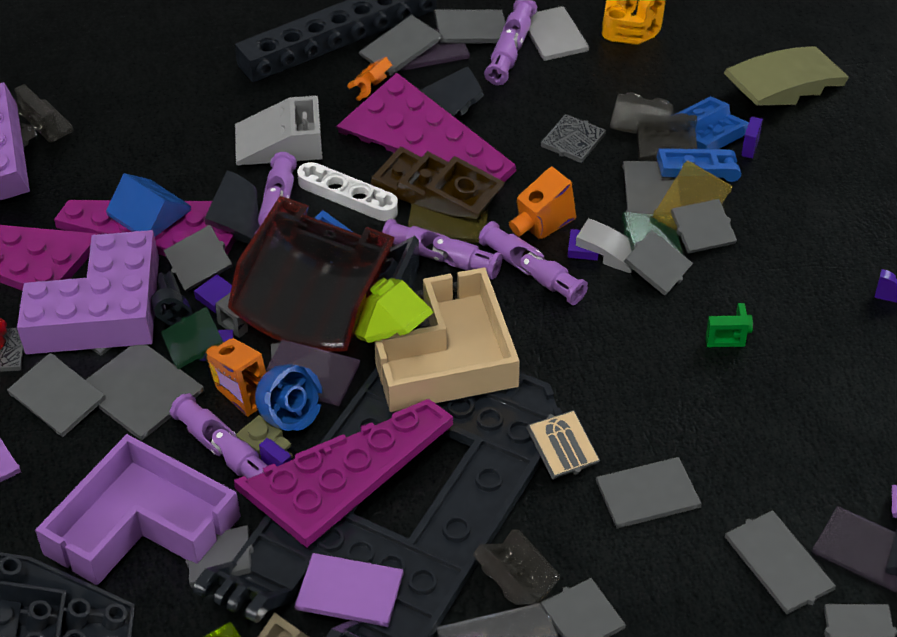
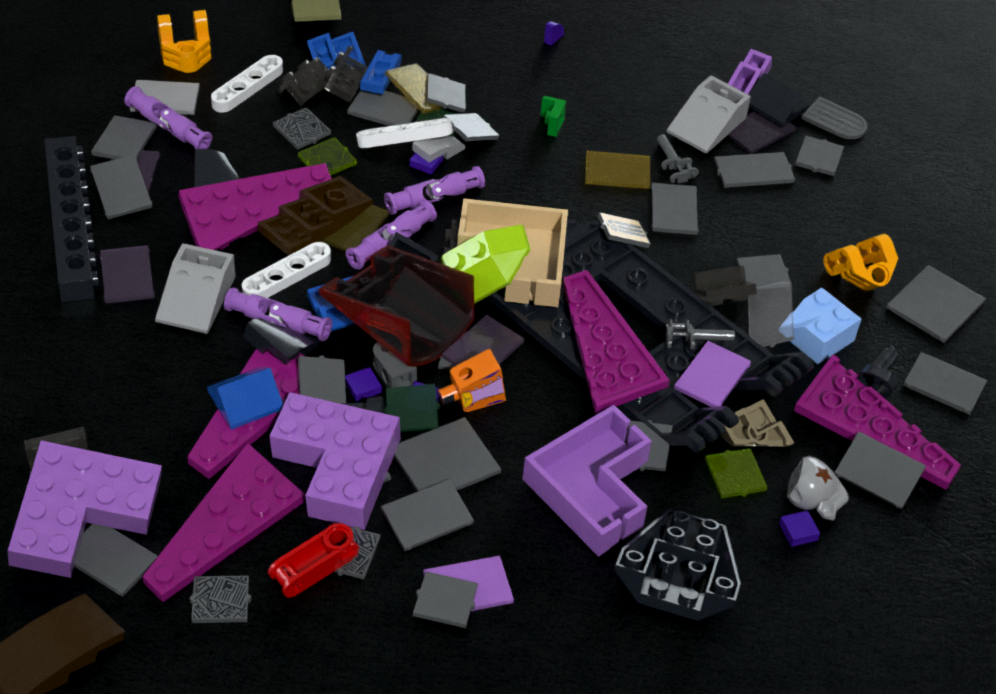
camera: 75 degrees left, 0 degrees up
medium lavender piece [169,393,268,479] -> none
olive plate [236,415,293,459] -> none
blue cylinder [255,364,322,431] -> none
dark purple tile [259,438,292,466] -> none
orange plate [348,56,392,101] -> none
orange torso [509,166,576,239] -> none
dark purple tile [741,117,762,159] -> none
none -> clear purple piece [100,245,155,303]
none -> white beam [211,55,283,112]
none -> clear neon green piece [298,137,357,175]
none -> white beam [356,118,453,148]
none -> clear yellow piece [585,151,650,189]
none -> dark grey piece [657,134,699,183]
none -> dark grey piece [665,319,735,349]
none -> light grey slope [667,76,751,154]

